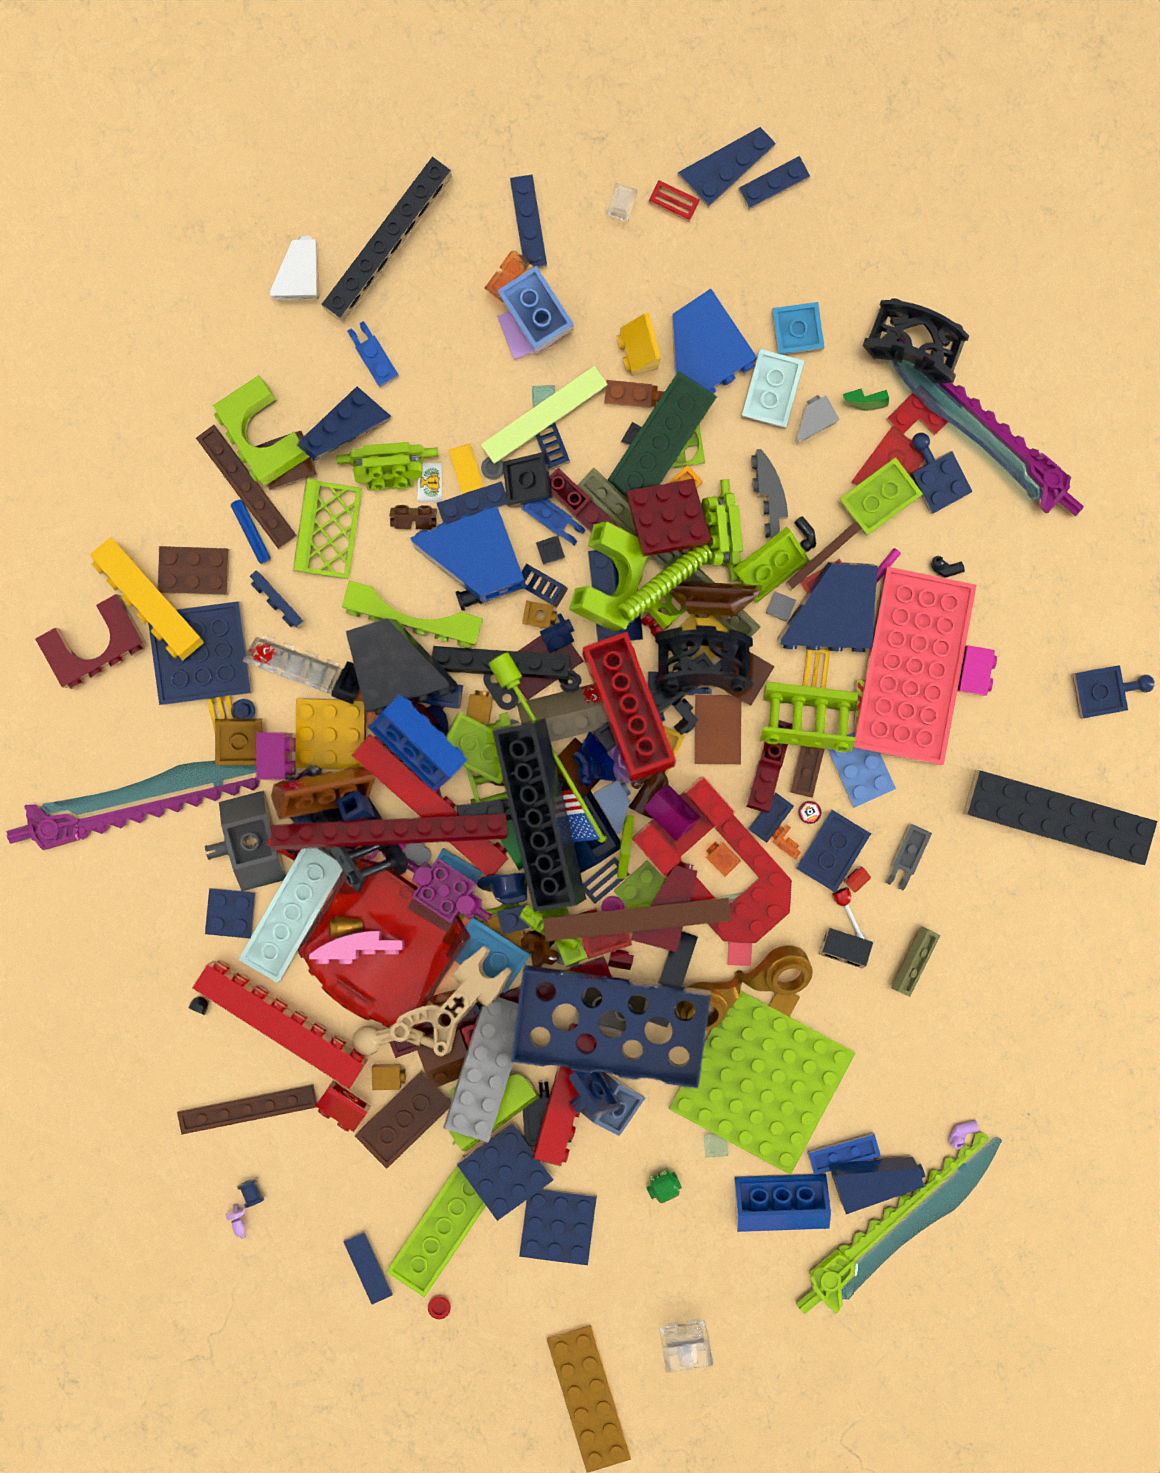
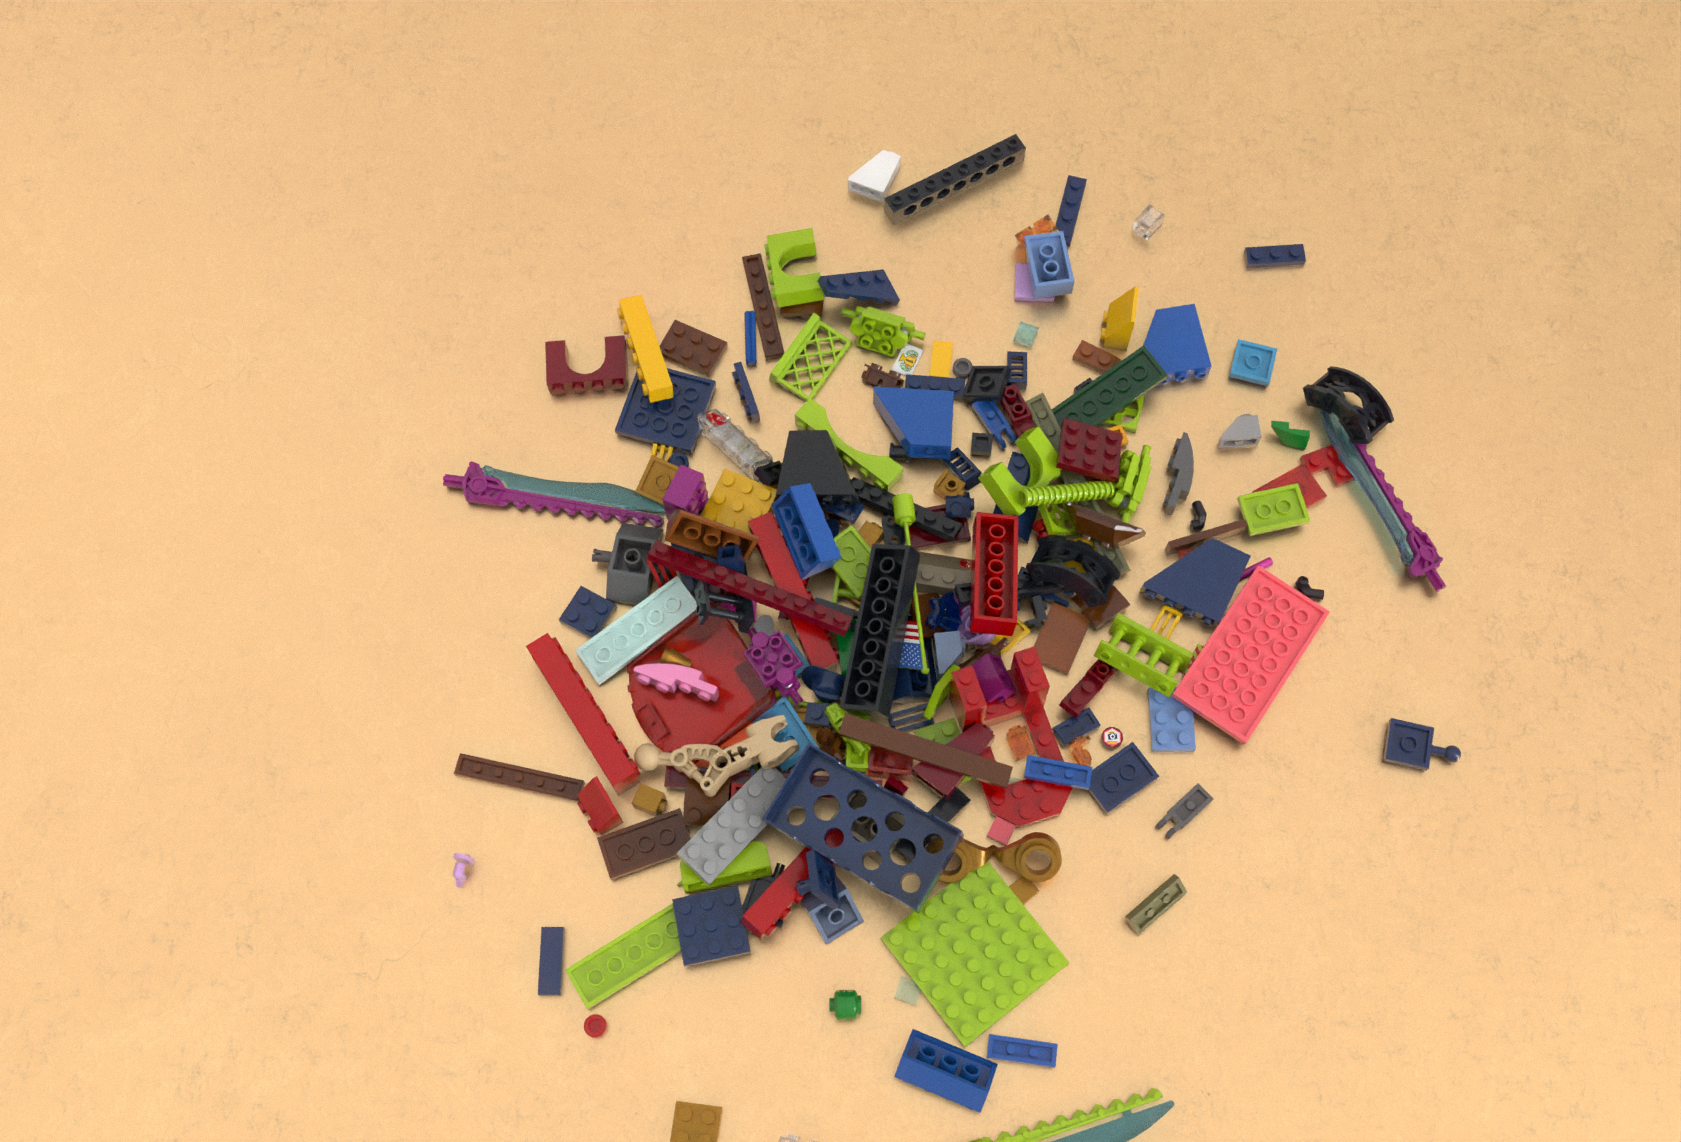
camera: 25 degrees right, 20 degrees down
black hinge [188,997,208,1015] -> none
dark blue bush [236,1178,265,1208] -> none
blue hinge [347,321,399,388] -> none
yellowish green tile [481,366,608,464] -> none
dark blue plate [519,1188,597,1266] -> none
black plate [559,670,582,692] -> none
red tile [648,180,700,222] -> none
dark blue wing [677,127,776,208] -> none
lime tile [732,527,810,603] -> none
light aqua plate [741,349,804,429] -> none
flat silver tile [766,591,796,622] -> none
reddish brown hinge [790,746,825,798] -> none
black hinge [819,928,873,968] -> none
dark blue slope [829,1157,926,1214] -> none
red hinge [831,887,865,939] -> none
red slope [844,866,871,893] -> none
dark blue plate [910,432,973,514] -> none
lavender arm [949,1120,979,1149] -> none
dark pink brick [957,645,997,696] -> none
black brick [963,770,1158,865] -> none
none -> blue plate [1024,755,1093,790]

